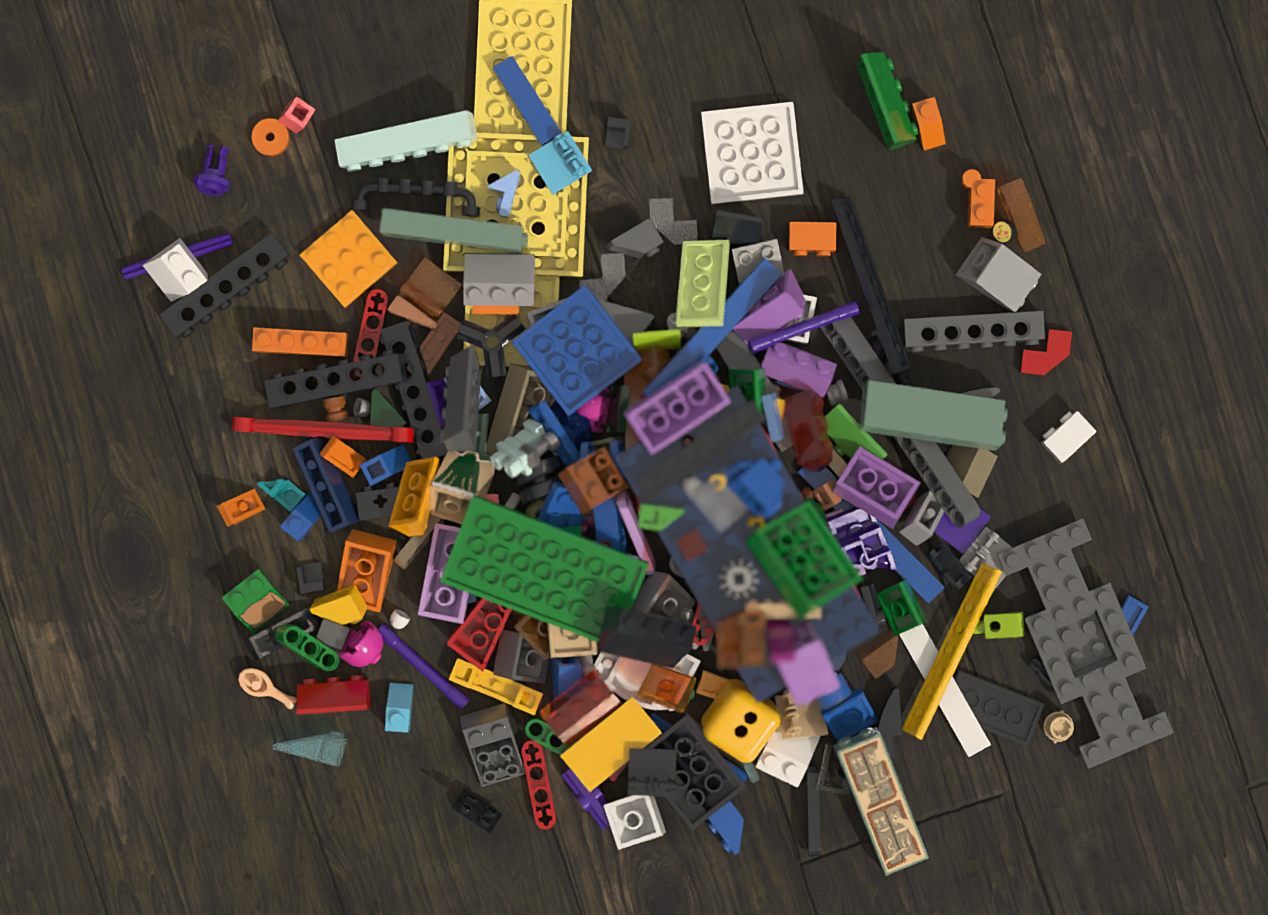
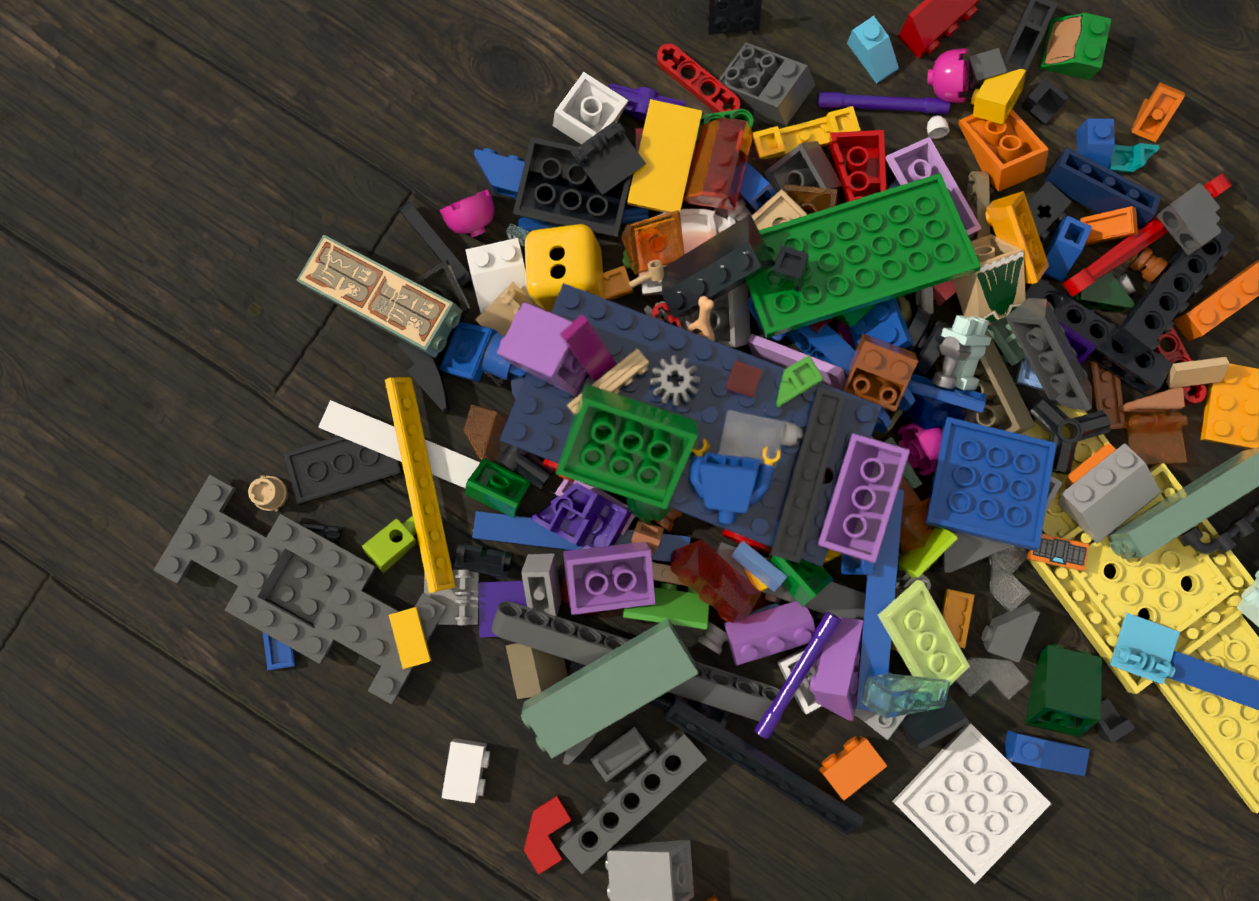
camera: 140 degrees right, 5 degrees down
green beam [275,624,339,671] -> none
light blue slope [487,171,521,219] -> none
clear orange slope [717,611,766,668] -> none
none -> yellow tile [389,607,432,669]
none -> dark pink cylinder [439,189,495,237]
none -> dark grey tile [590,726,651,782]
none -> tan hand [628,260,664,288]
none -> light nougat piece [687,296,715,341]
none -> black panel [773,246,809,292]
none -> clear light blue slope [861,674,950,719]
none -> light orange plate [941,589,975,649]
none -> blue slope [1003,730,1090,776]
none -> dark green slope [1025,645,1102,737]
none -> tile [1027,534,1089,571]
none -> dark grey piece [1156,183,1221,256]
none -> tan tile [1166,357,1230,389]

